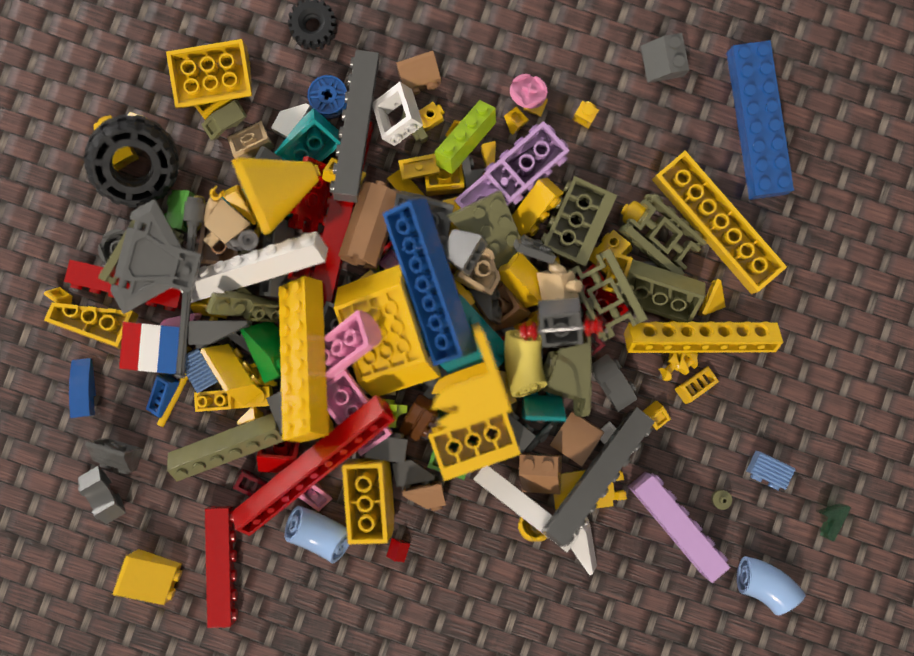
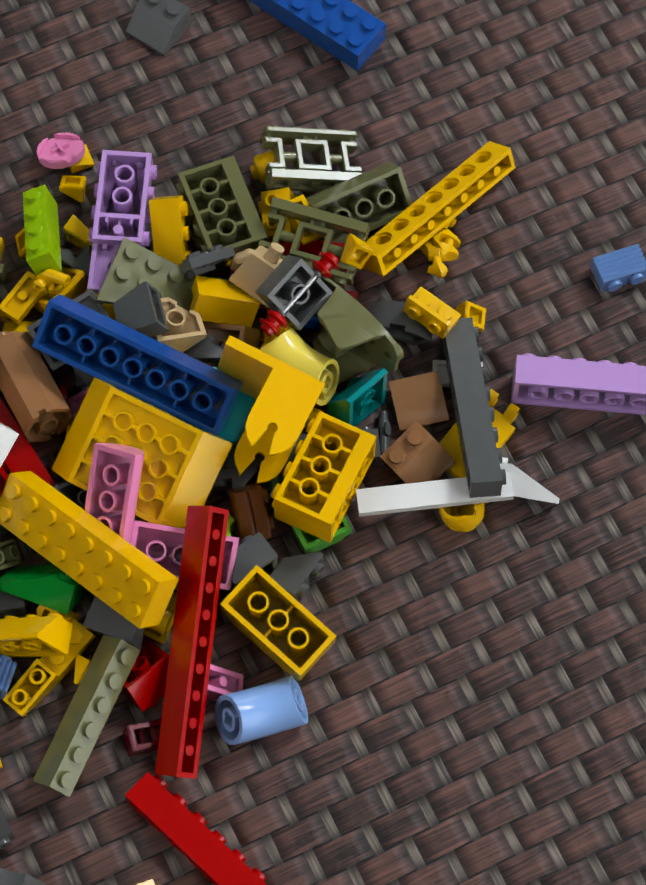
camera: 40 degrees left, 20 degrees down
red slope [386,538,410,562] -> none
medium nougat slope [402,480,446,511] -> none
yellow brick [572,100,599,129] -> none
yellow brick [652,150,787,294] -> none
yellow slope [675,366,719,404] -> none
yellow slope [697,279,725,316] -> none
olive tile [711,490,732,510] -> none
none -> yellow arm [33,269,70,292]
none -> yellow slope [341,233,375,270]
none -> yellow bracket [402,287,461,339]

